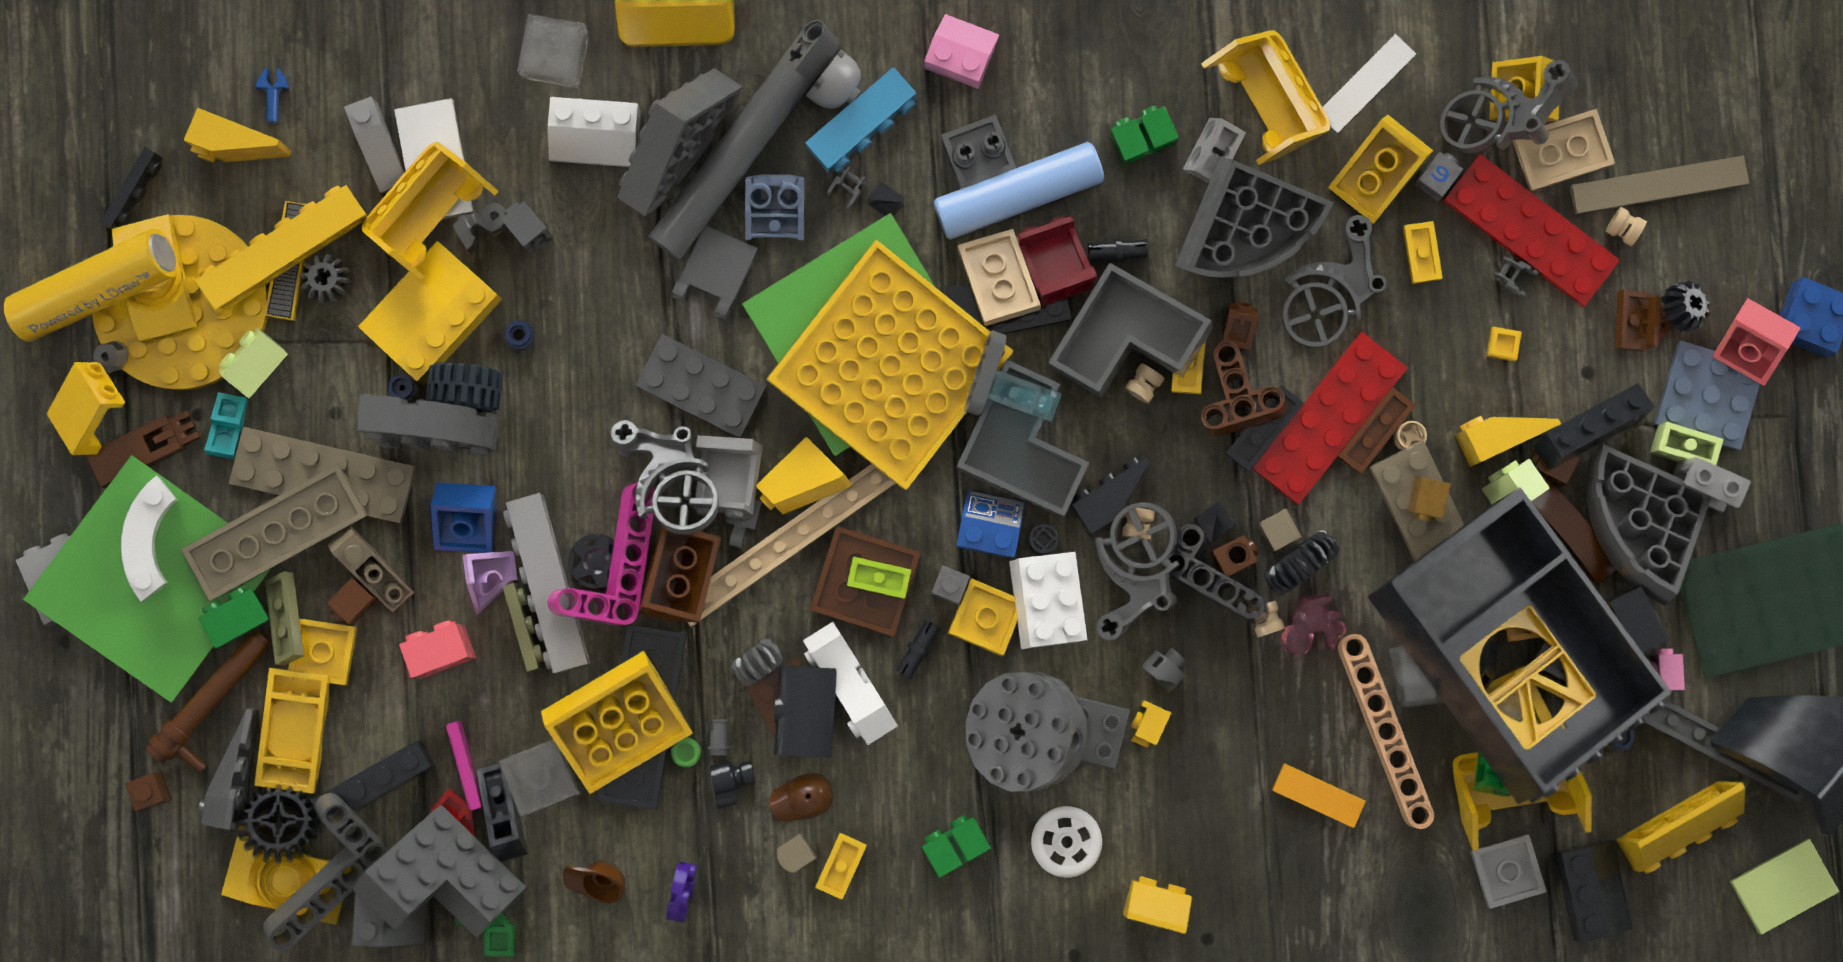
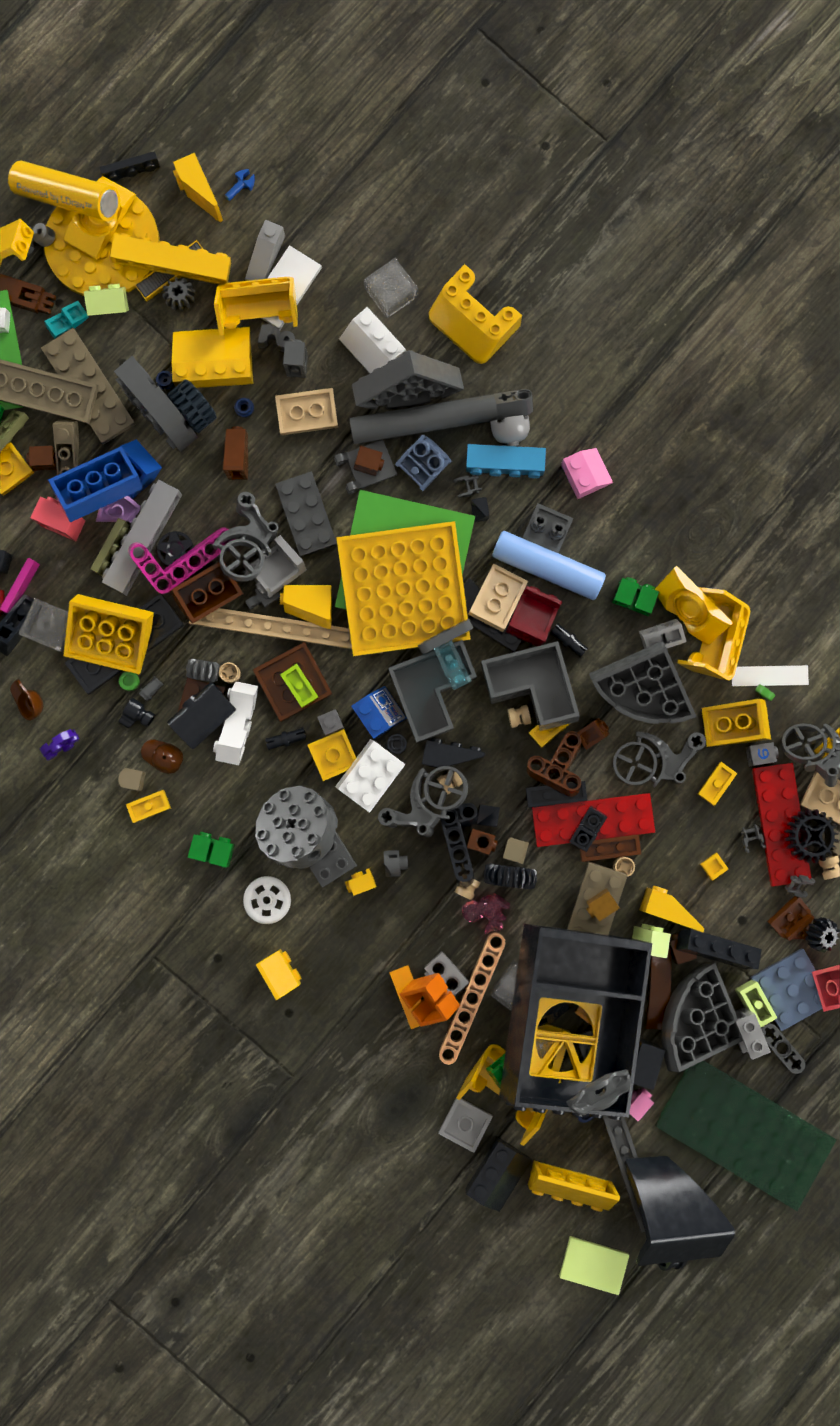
camera: 45 degrees right, 0 degrees up
none -> blue brick [48,446,143,522]
none -> tan wheel [219,662,241,684]
none -> reddish brown slope [223,426,248,480]
none -> tan plate [275,388,338,435]
none -> reddish brown brick [353,446,384,476]
none -> orange piece [399,973,460,1027]
none -> light grey brick [424,951,469,996]
none -> dark grey piece [566,1069,631,1115]
none -> black slope [569,806,607,852]
none -> yellow slope [655,566,733,645]
none -> bright green tile [755,684,775,701]
none -> dark grey beam [761,1023,805,1074]
none -> black gear [784,809,839,863]
none -> dark grey piece [785,875,815,898]

